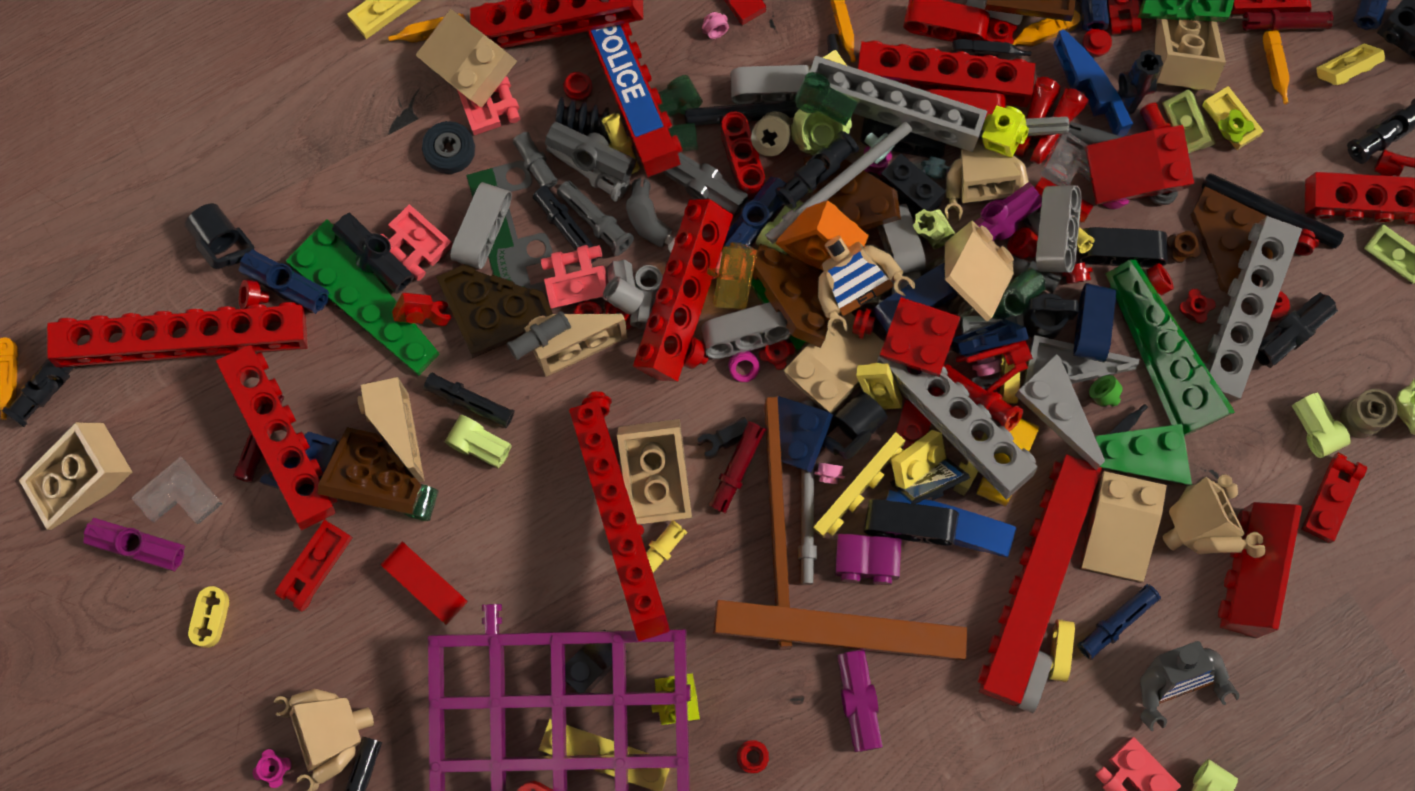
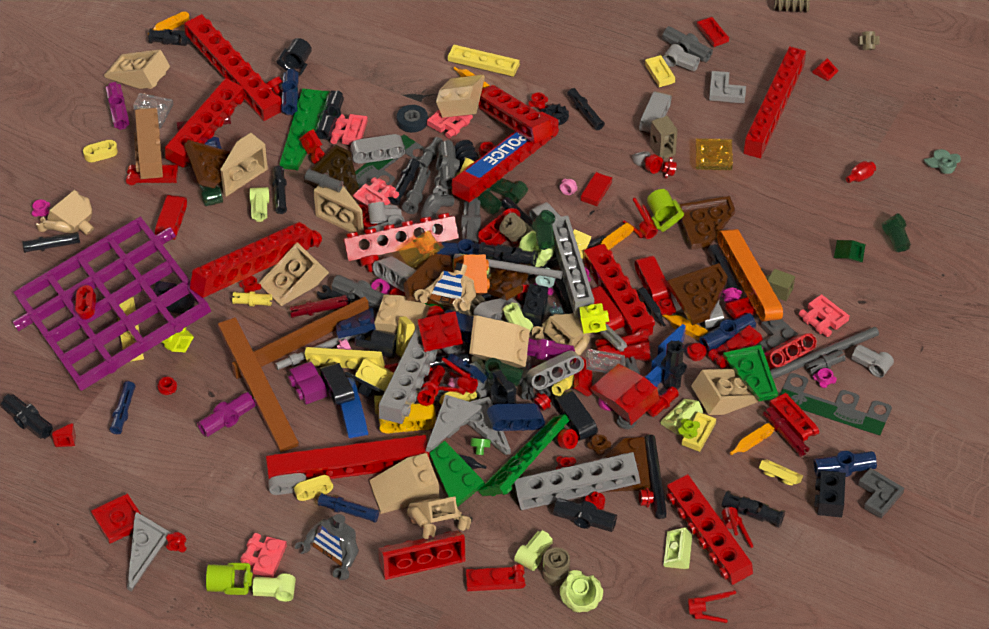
camera: 60 degrees right, 25 degrees down
none -> medium nougat wedge [134,108,163,179]
none -> dark grey piece [331,275,386,310]

